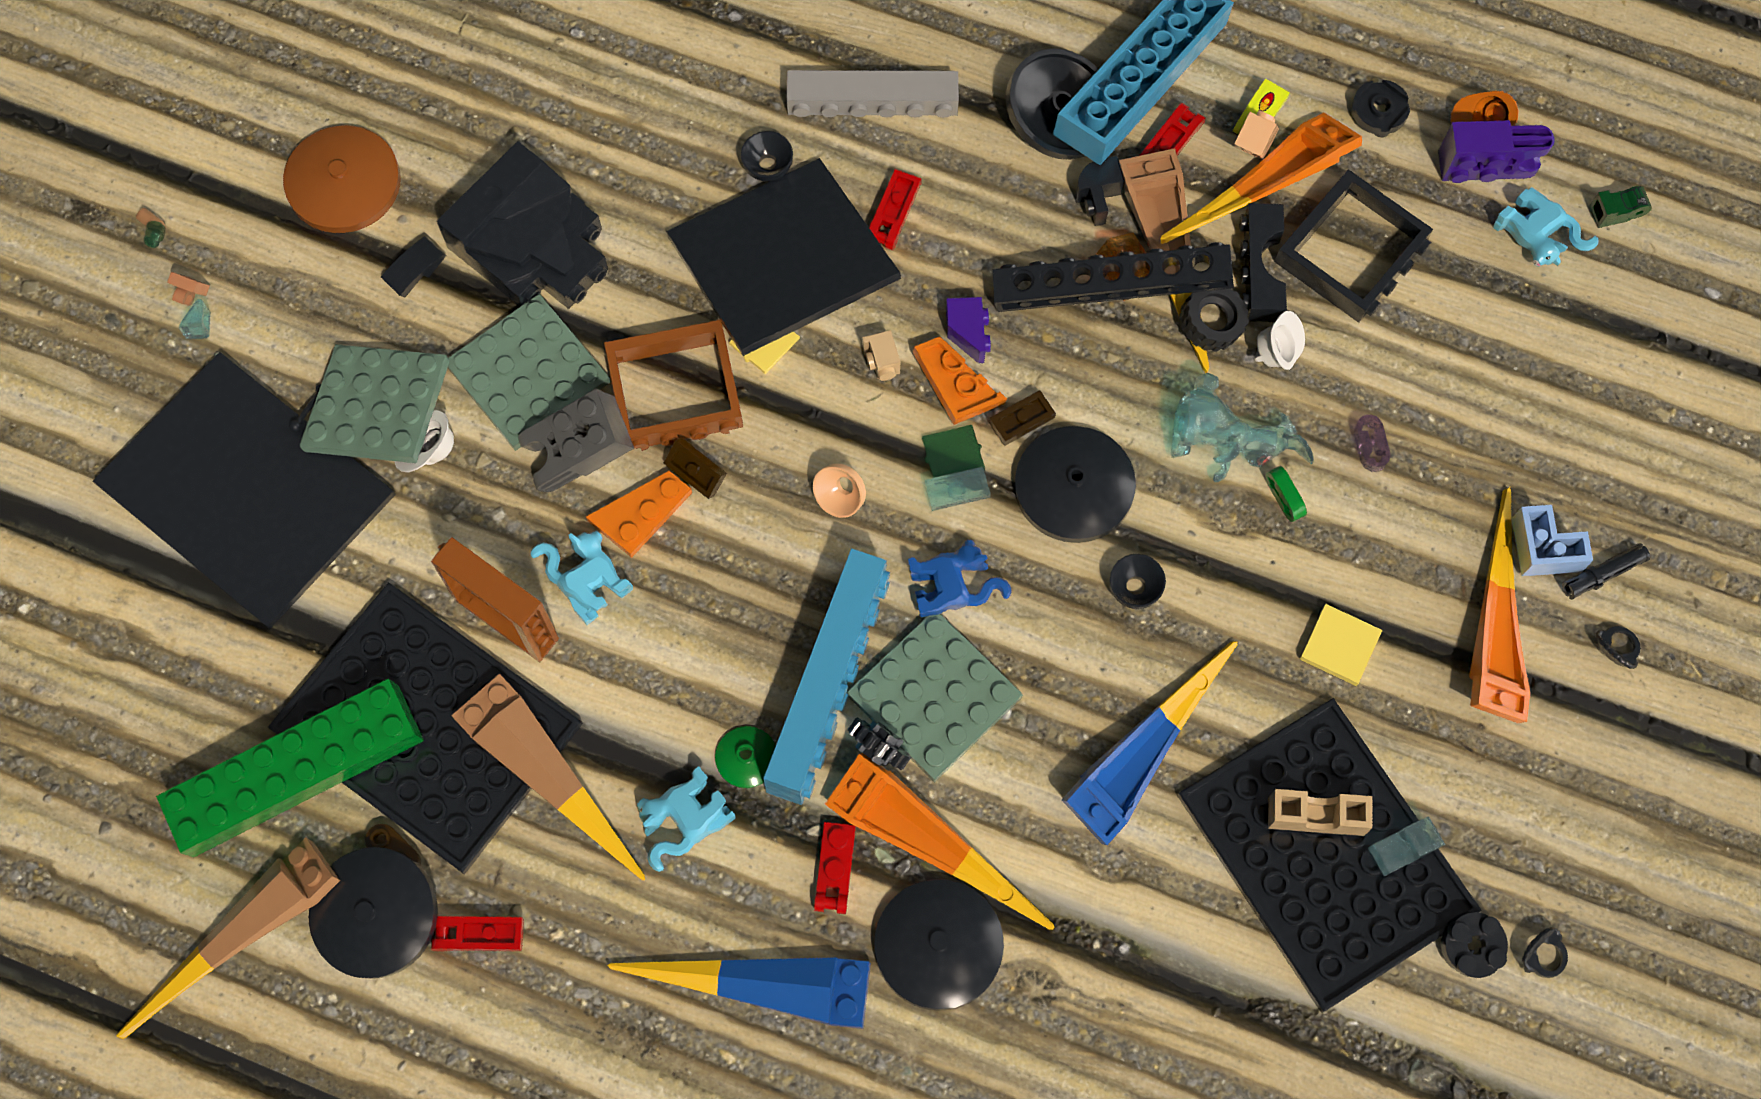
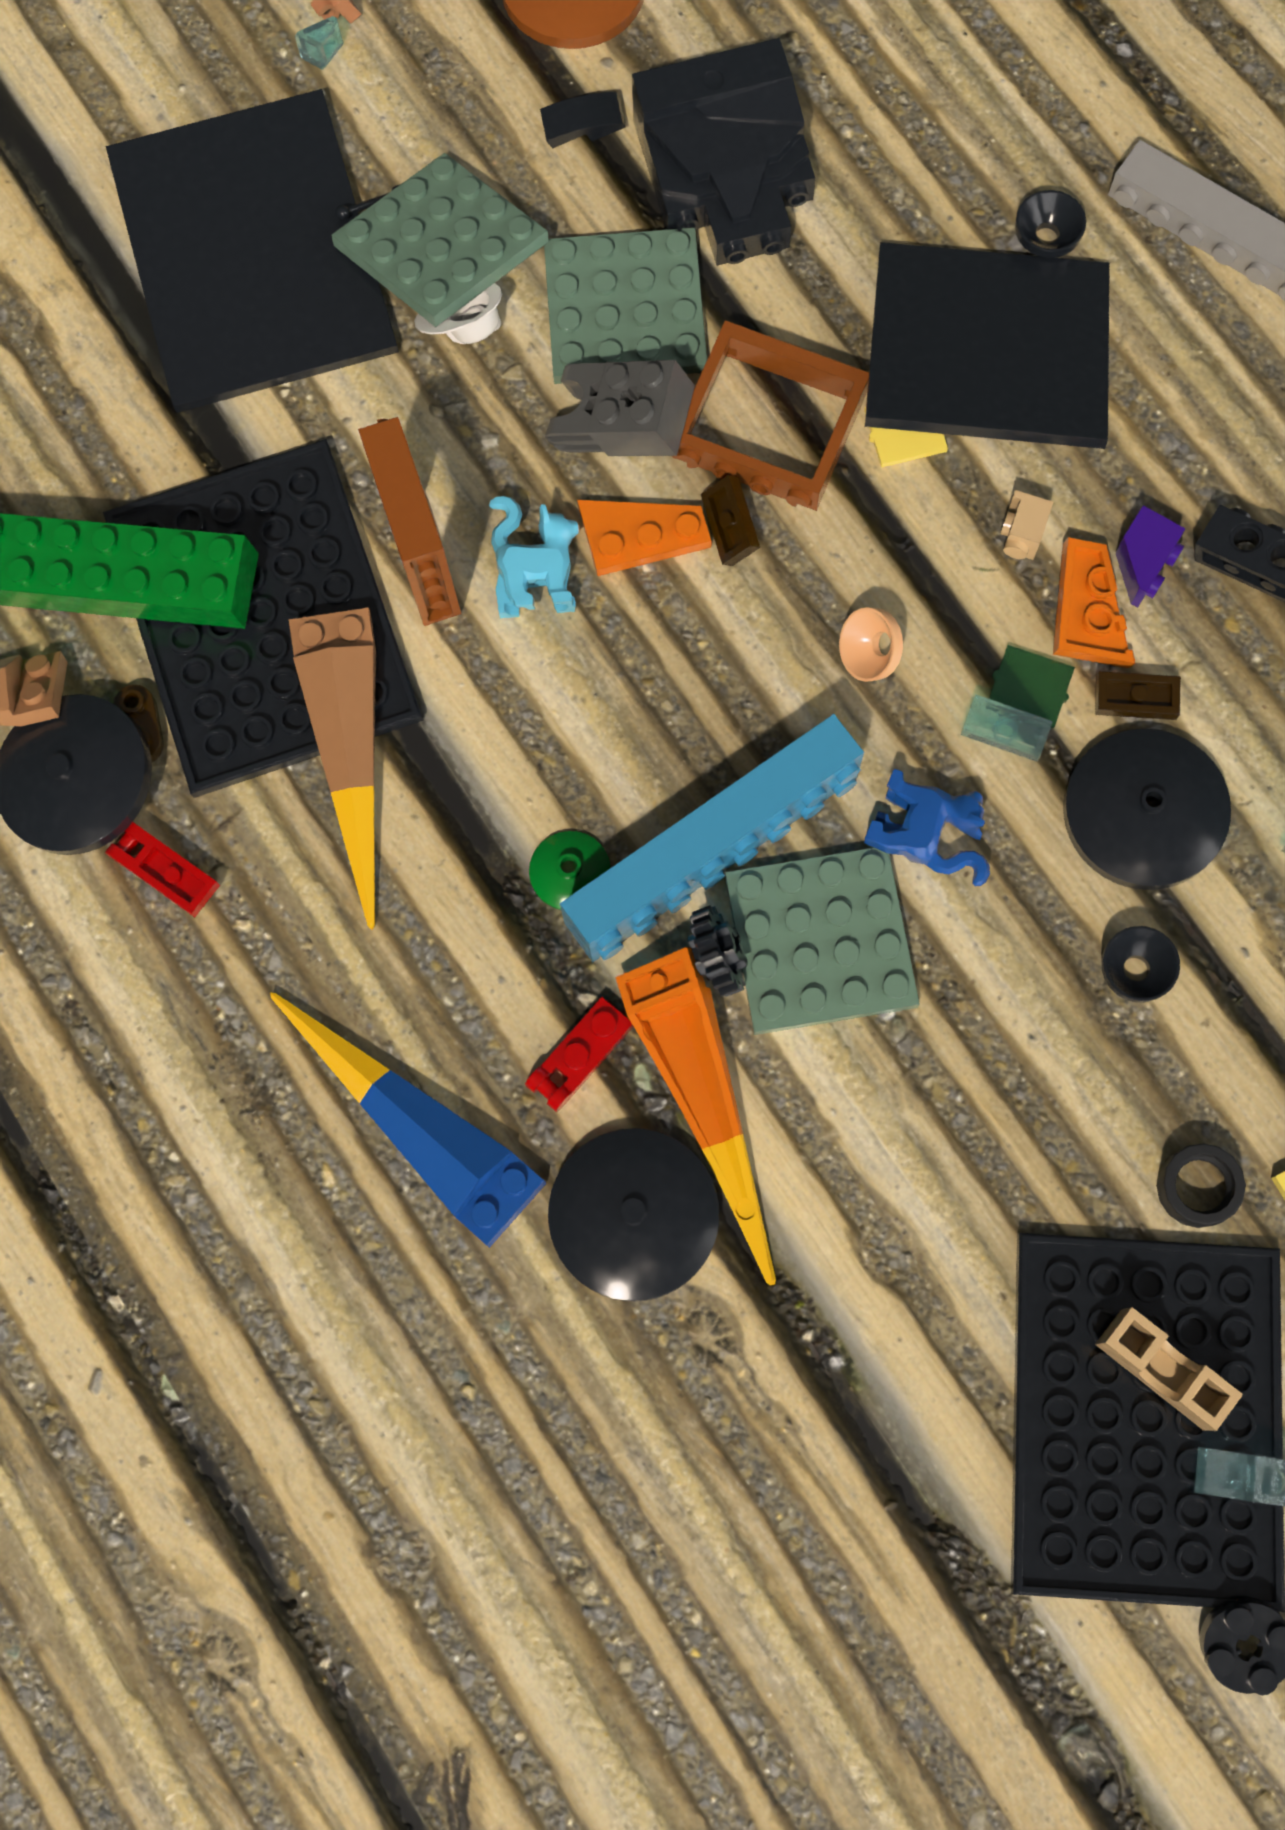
camera: 40 degrees right, 5 degrees up
medium azure animal [637,766,735,872] -> none
red plate [869,169,922,251] -> none
blue plate [1062,641,1238,845] -> none
none -> black tyre [1156,1143,1246,1228]

